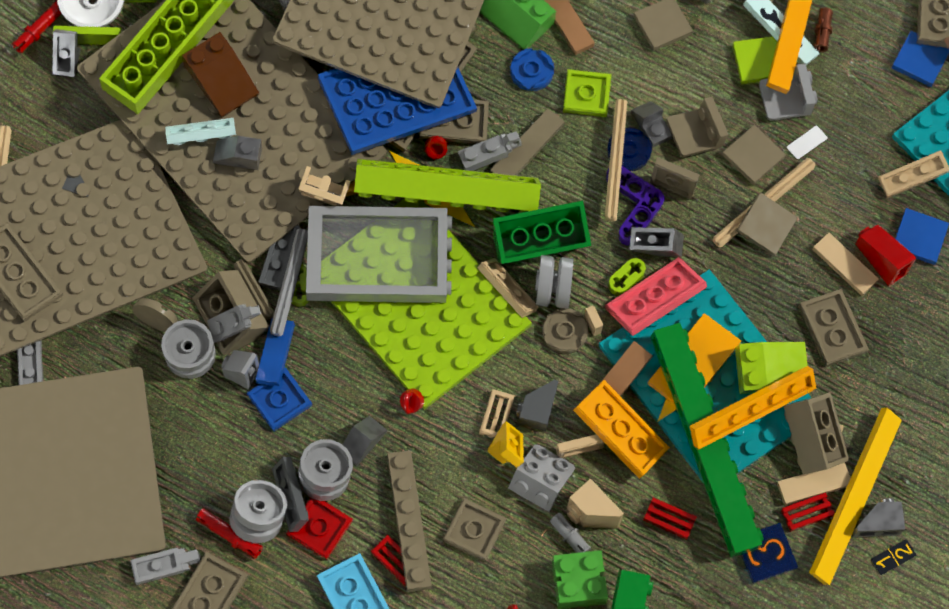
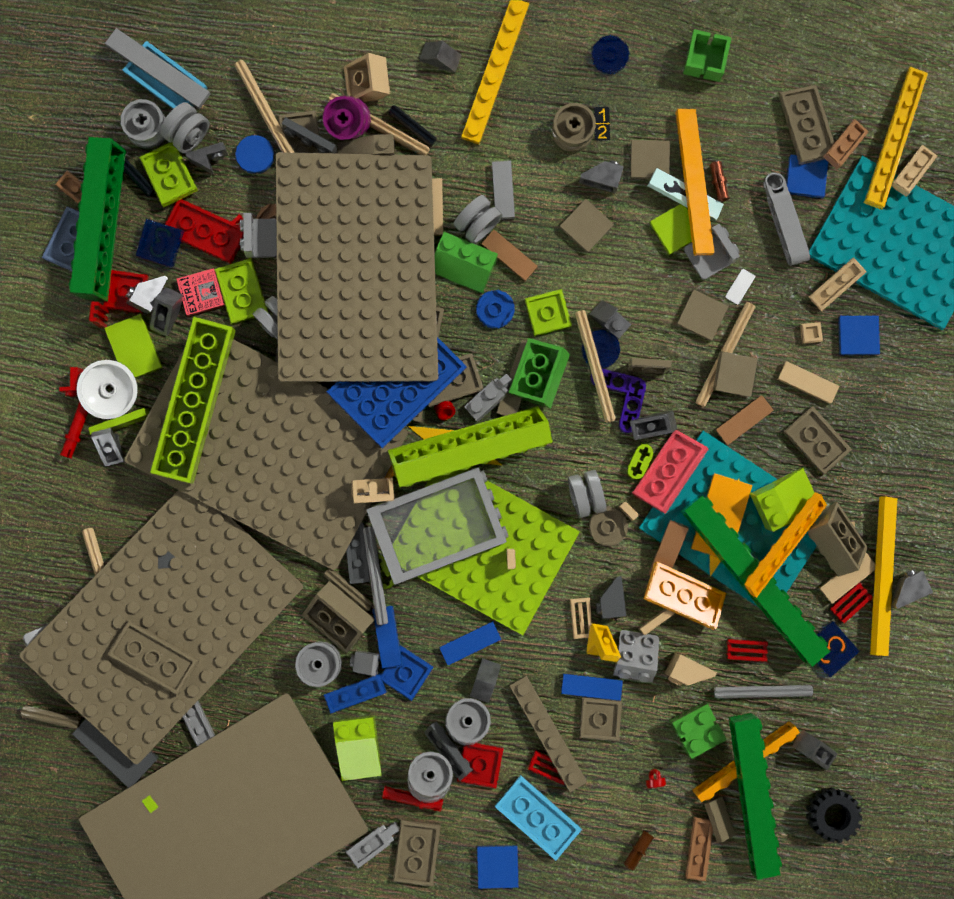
camera: 20 degrees left, 15 degrees up
dark tan tile [132,298,178,332] -> none
light aqua plate [165,118,236,145] -> none
reddish brown slope [182,32,259,118] -> none
light grey hinge [207,304,261,343] -> none
flat silver slope [213,136,262,170] -> none
red tile [400,388,424,414] -> none
tan tile [477,258,539,318] -> none
green slope [493,200,592,264] -> none
light grey axle [550,513,591,553] -> none
dark tan bracket [666,97,729,157] -> none
red slope [855,224,916,287] -> none
black sticker [871,540,916,575] -> none
none -> blue tile [324,674,387,714]
none -> lime slope [333,715,382,781]
none -> blue tile [439,621,501,665]
none -> tan tile [507,549,516,569]
none -> bright green slope [509,338,570,409]
none -> blue tile [561,673,623,701]
none -> light grey axle [714,685,813,698]
none -> medium nougat tile [715,395,774,446]
none -> light grey piece [764,172,810,266]
none -> tan tile [800,322,823,344]

